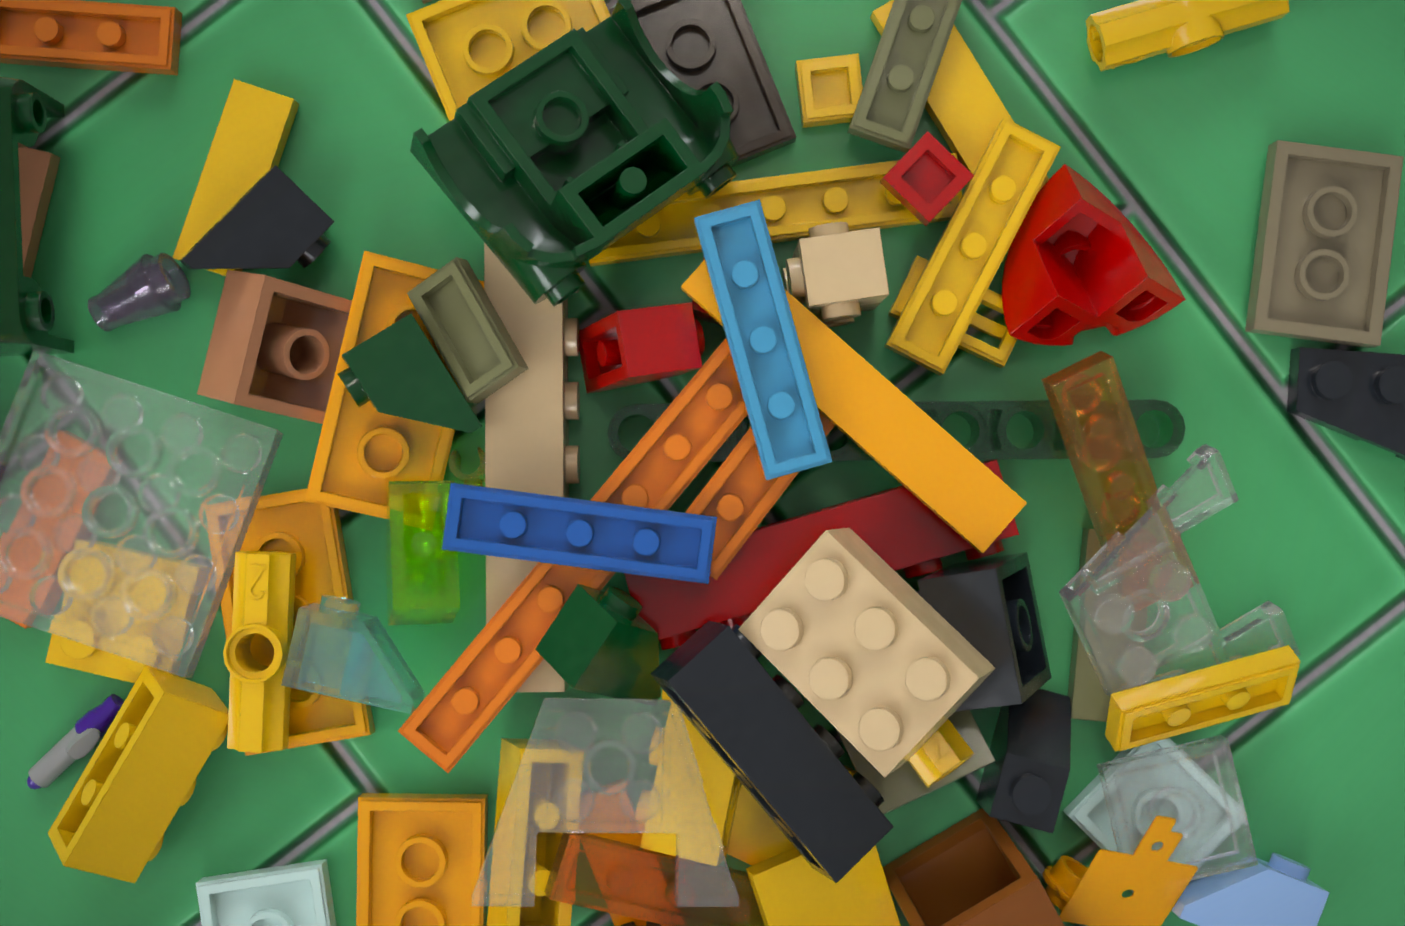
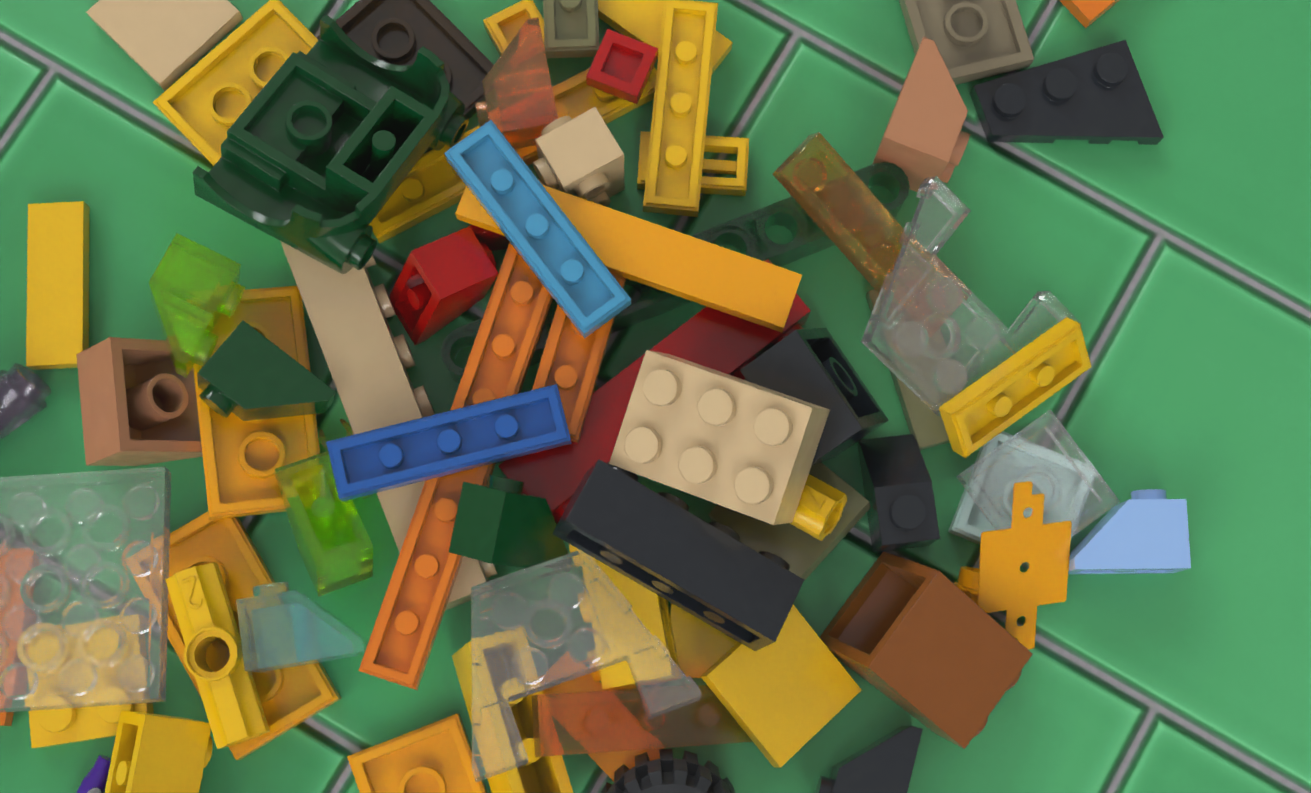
camera: 20 degrees left, 10 degrees down
black slope [179,165,334,269] -> none
olive tile [407,257,529,404] -> none
red brick [1002,164,1186,346] -> none
none -> clear neon green slope [149,233,245,378]
none -> clear orange slope [475,17,558,149]
none -> nougat slope [868,37,970,197]

